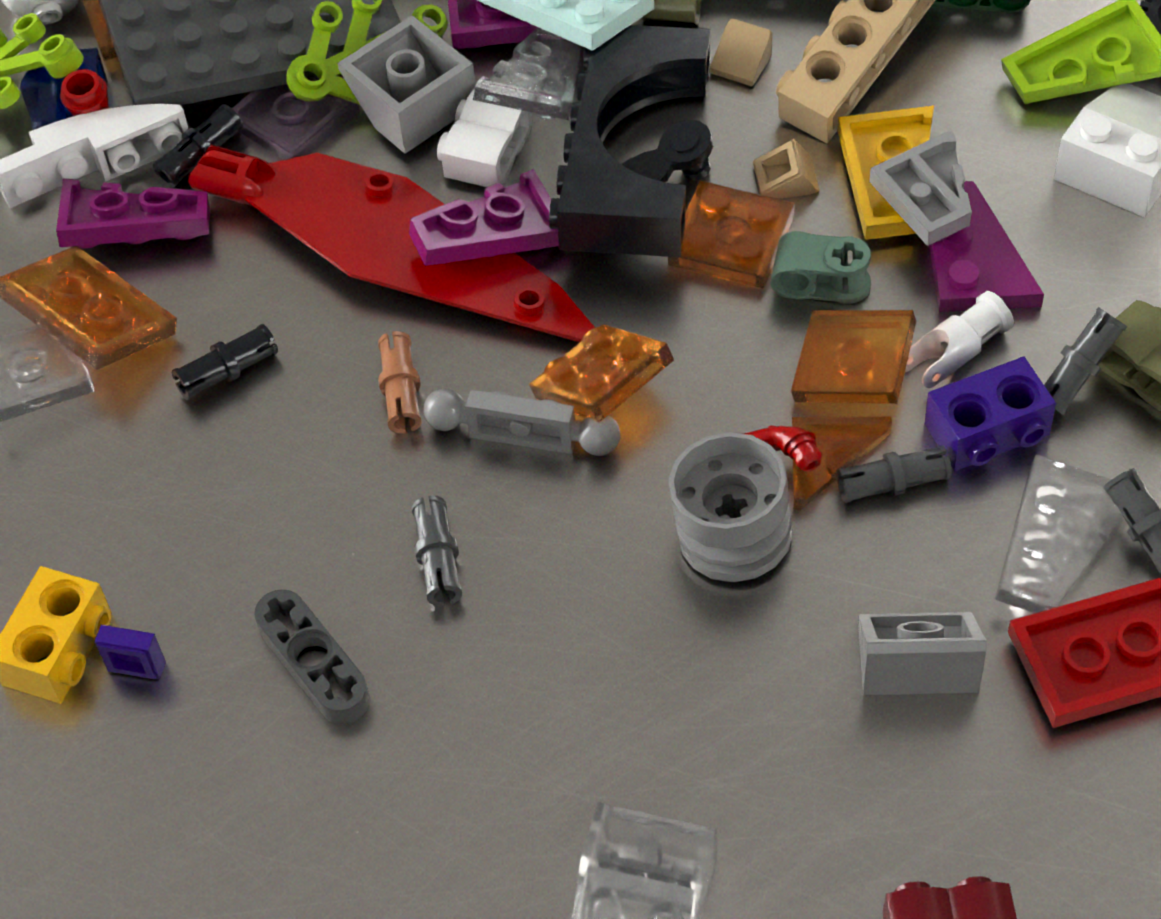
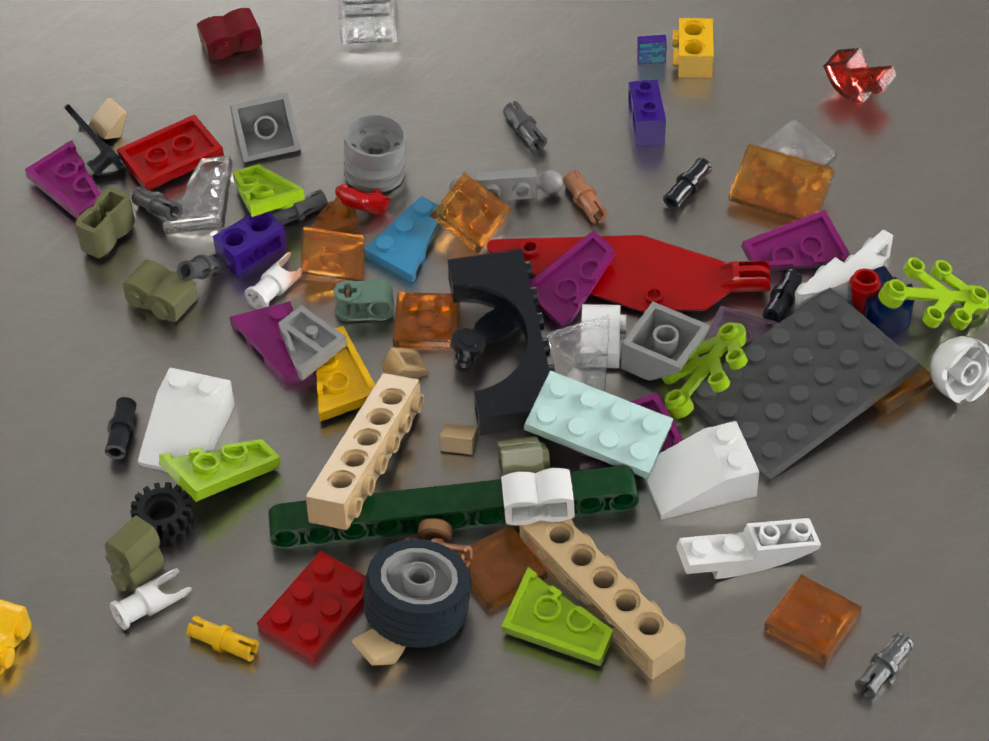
camera: 160 degrees right, 5 degrees down
dark grey beam [255,589,370,724] -> none
none -> lime wing [233,164,305,217]
none -> dark azure wing [364,196,445,284]
none -> dark purple brick [628,79,666,148]

